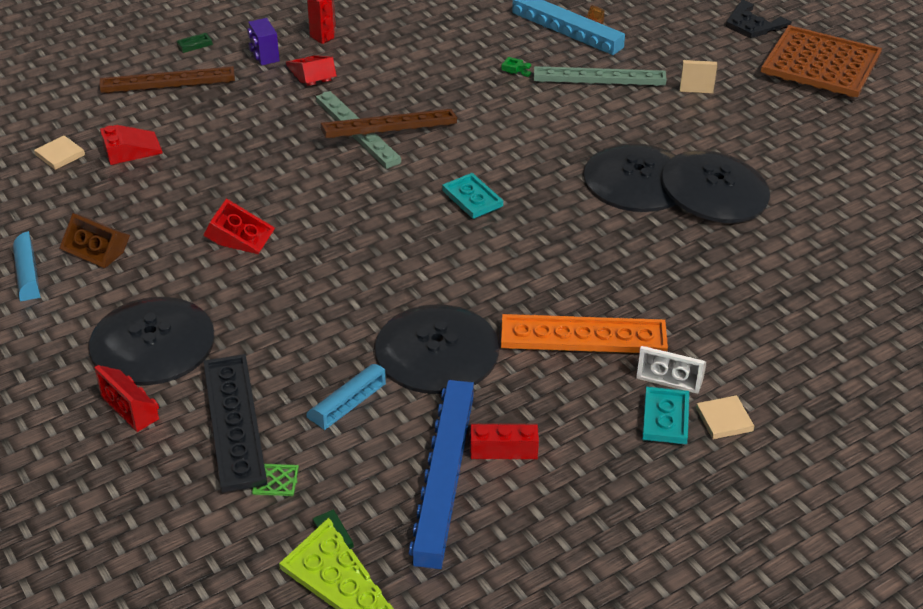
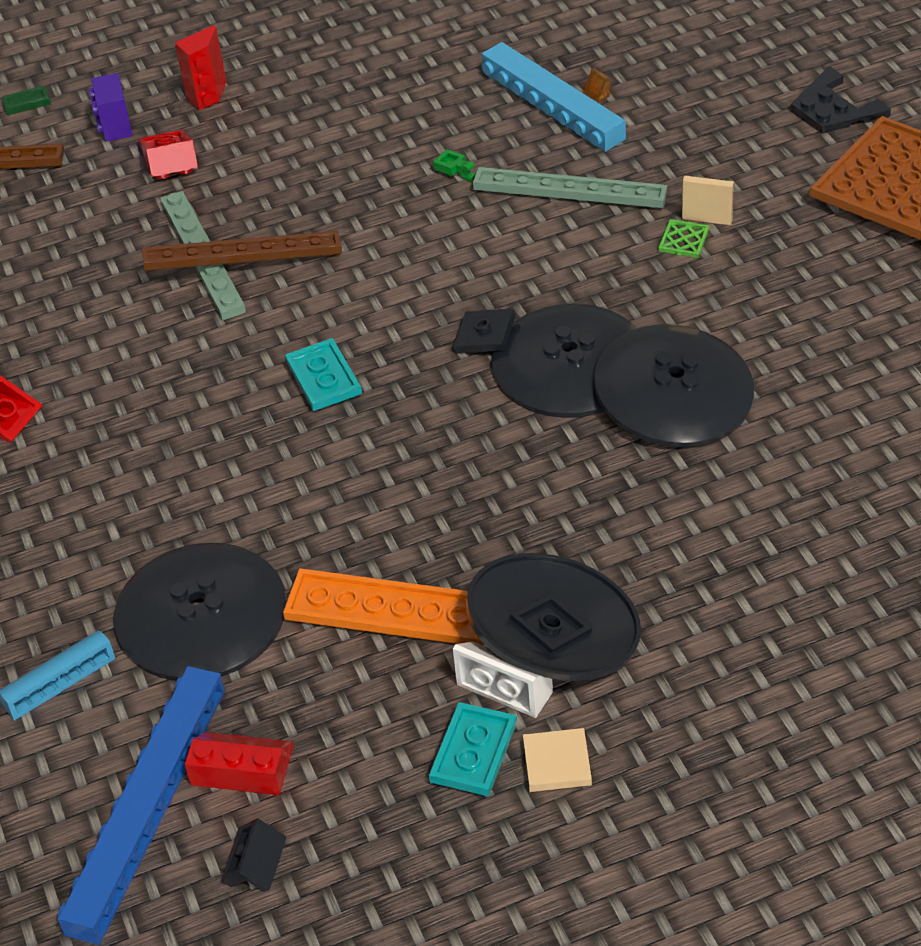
camera: 15 degrees right, 5 degrees up
none -> black panel [221,818,286,892]
none -> black plate [453,309,516,353]
none -> black dish [466,553,641,681]
none -> bright green window [659,219,710,258]

